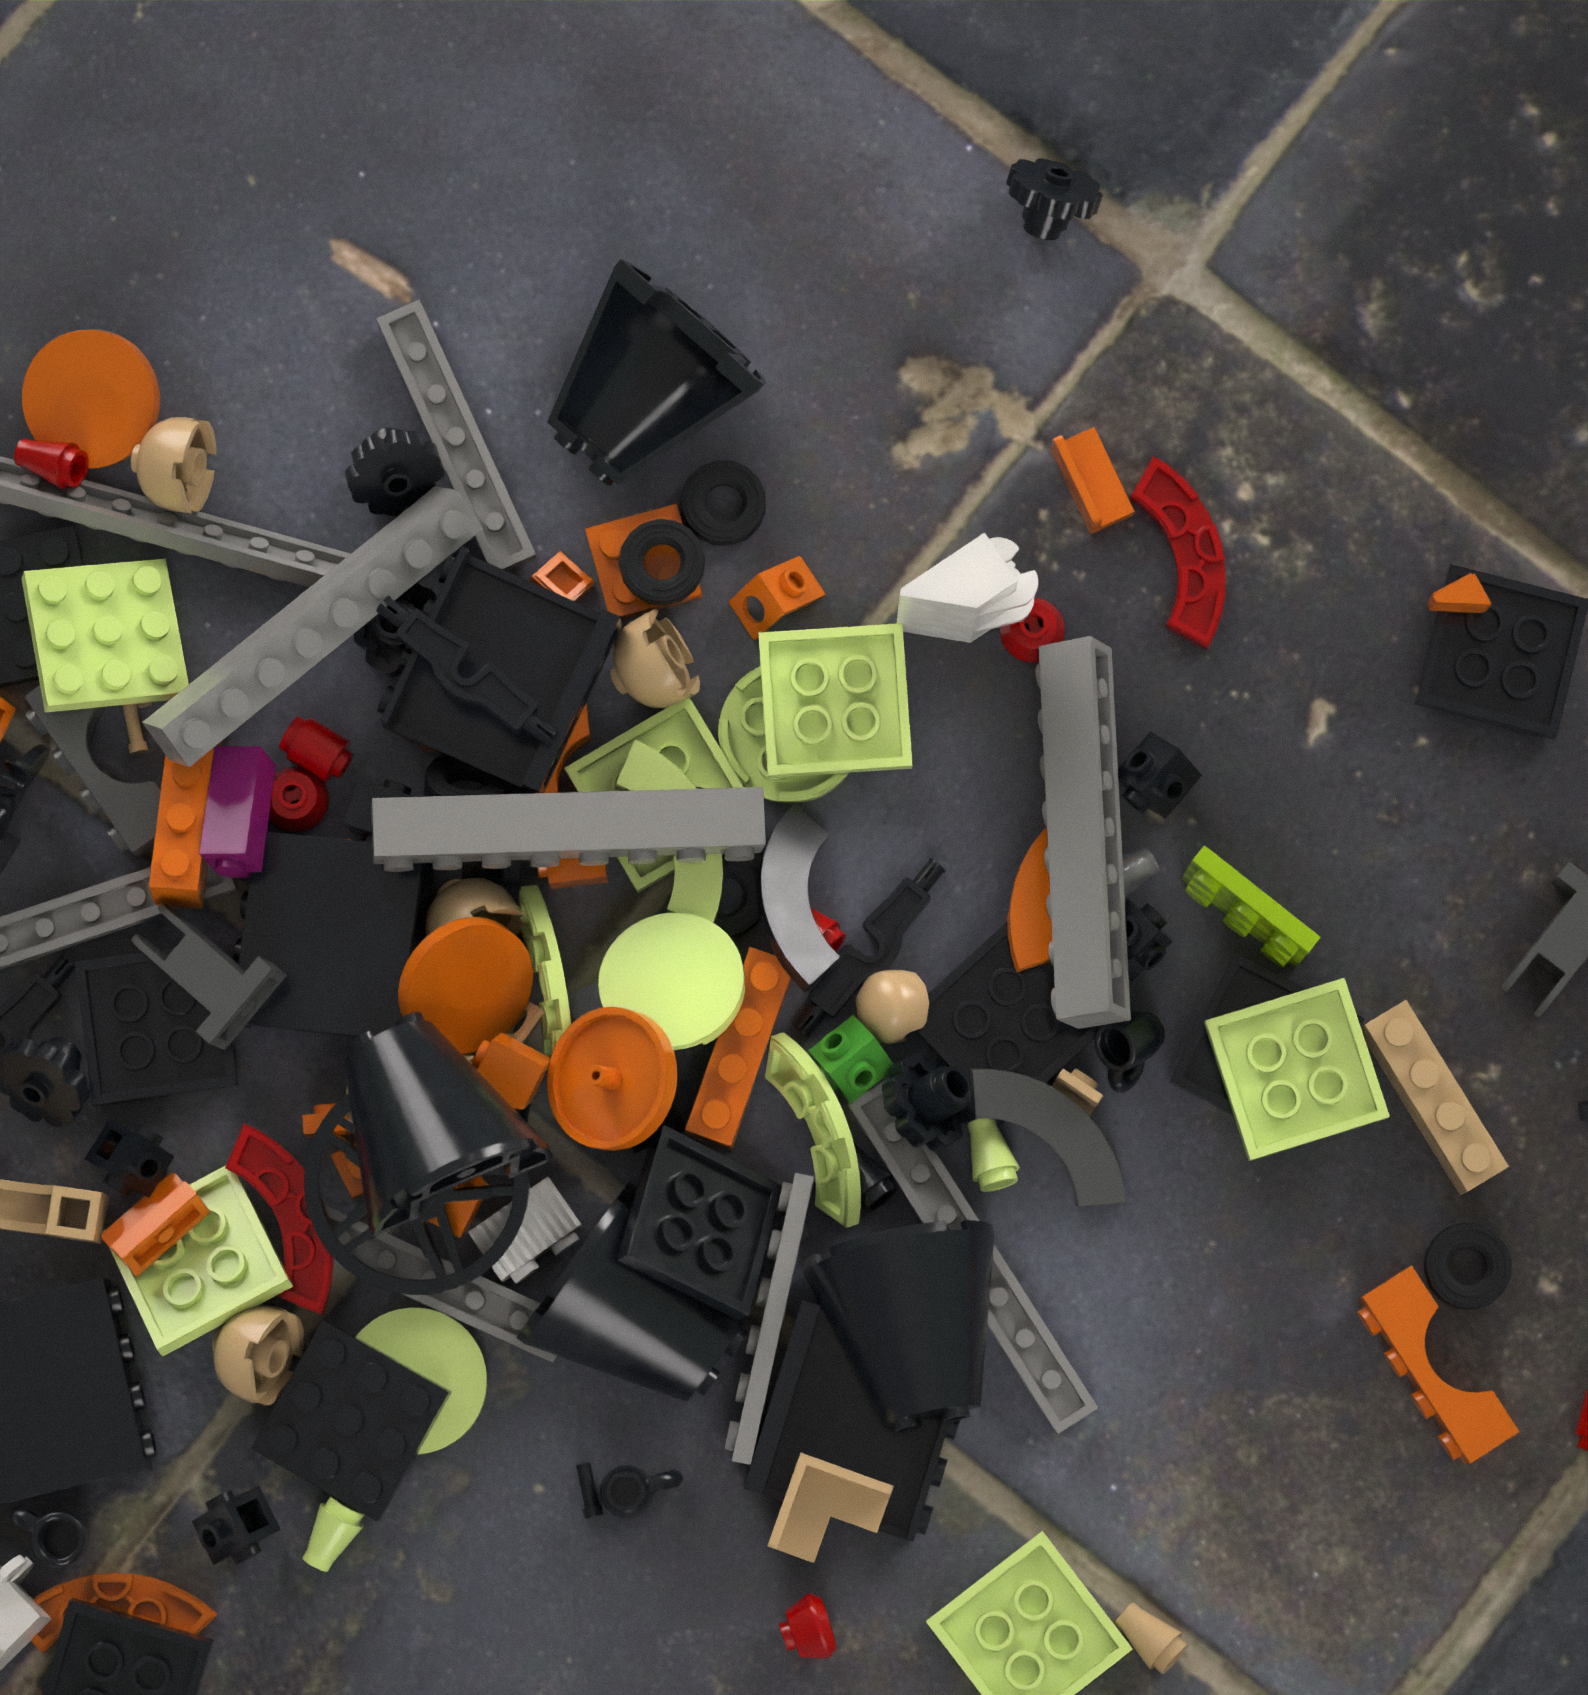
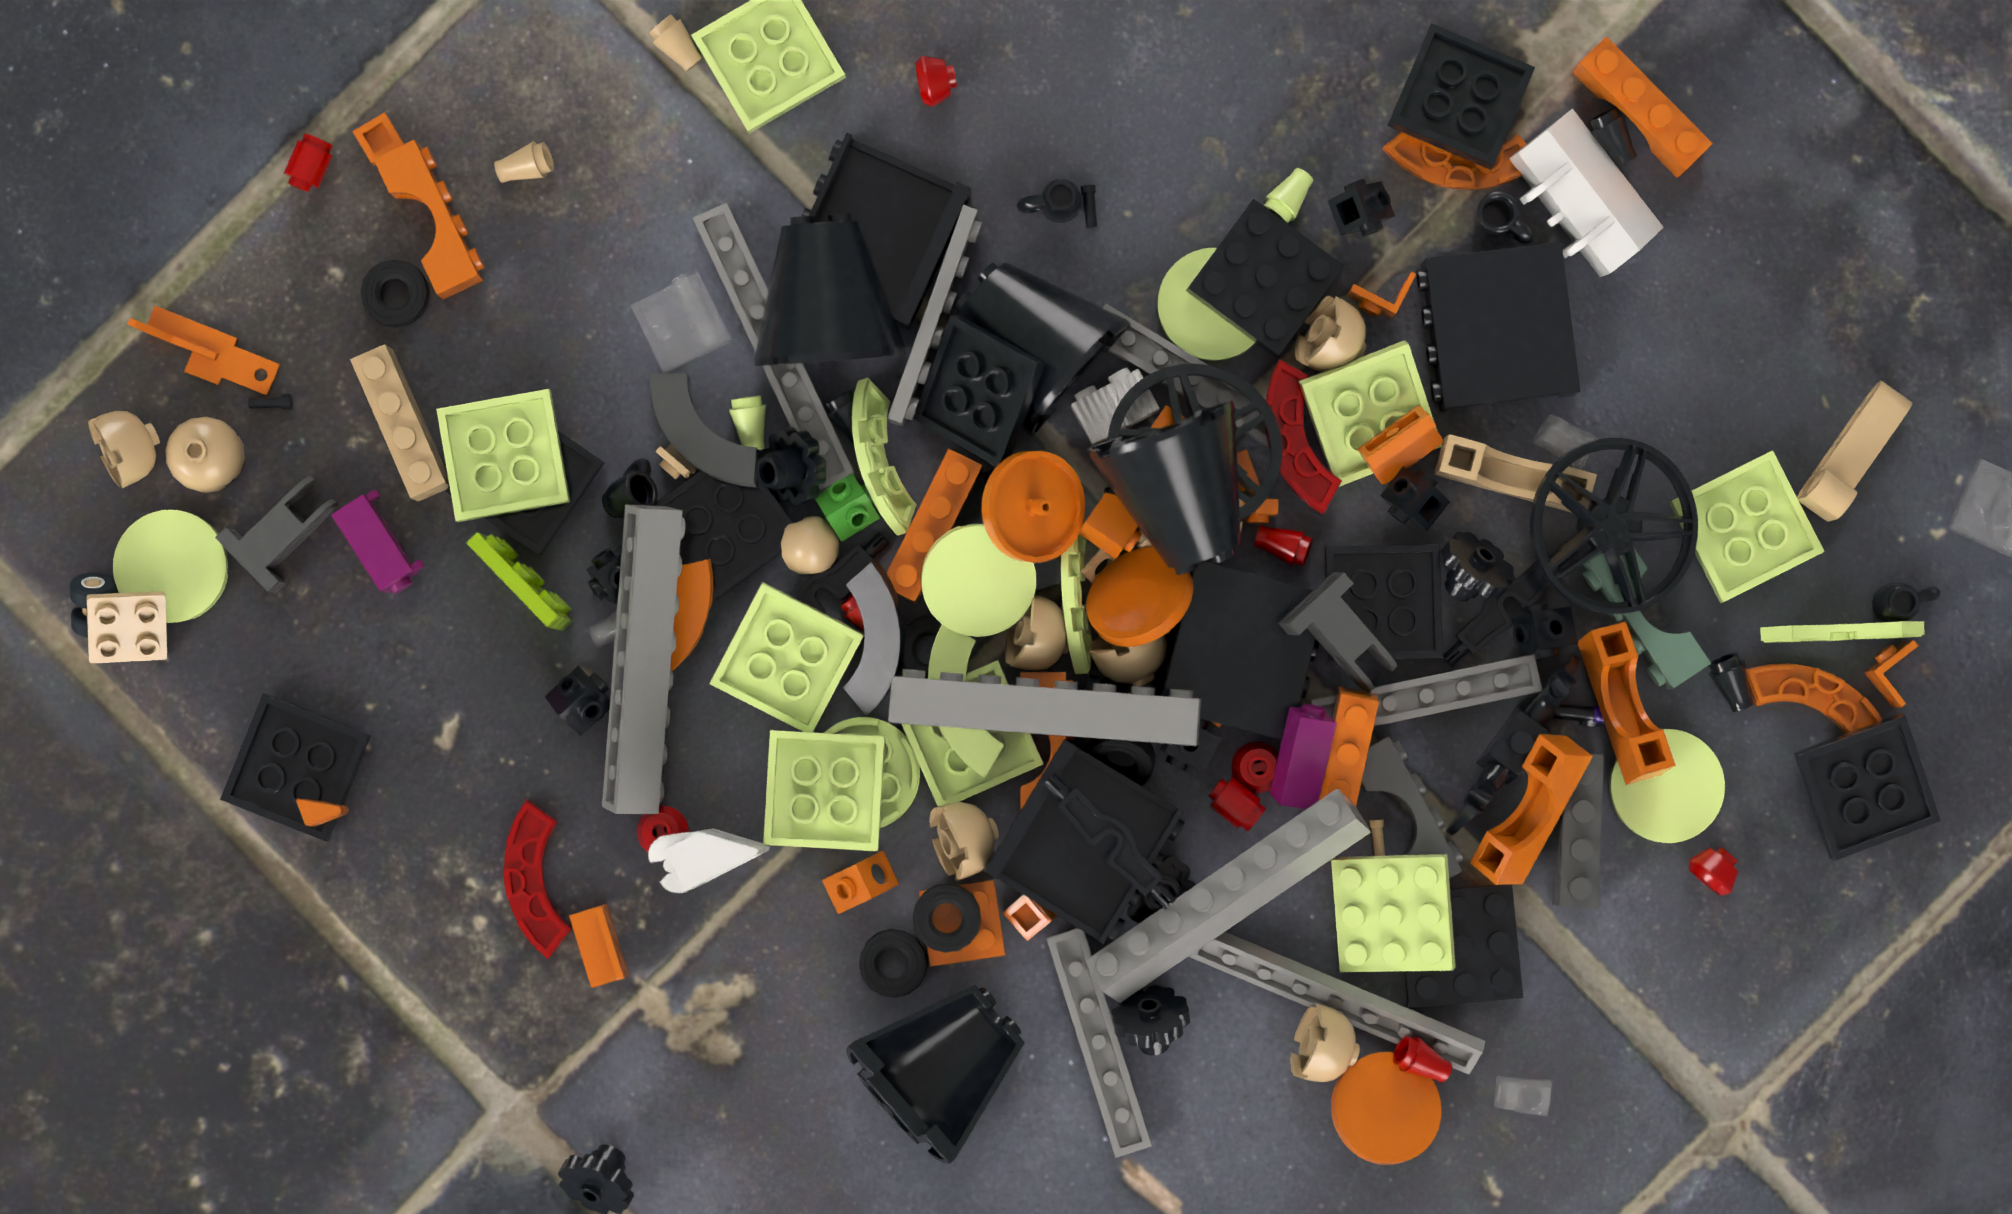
camera: 170 degrees left, 5 degrees up
tan panel [767,1453,894,1563] -> none
none -> magenta brick [331,490,425,594]
none -> orange plate [352,112,404,166]
none -> tan cone [494,141,554,183]
none -> clear plate [630,272,732,373]
none -> yellowish green plate [710,582,864,733]
none -> tan cylinder [1005,595,1069,671]
none -> red cone [1254,525,1313,567]
none -> orange bracket [1347,271,1416,319]

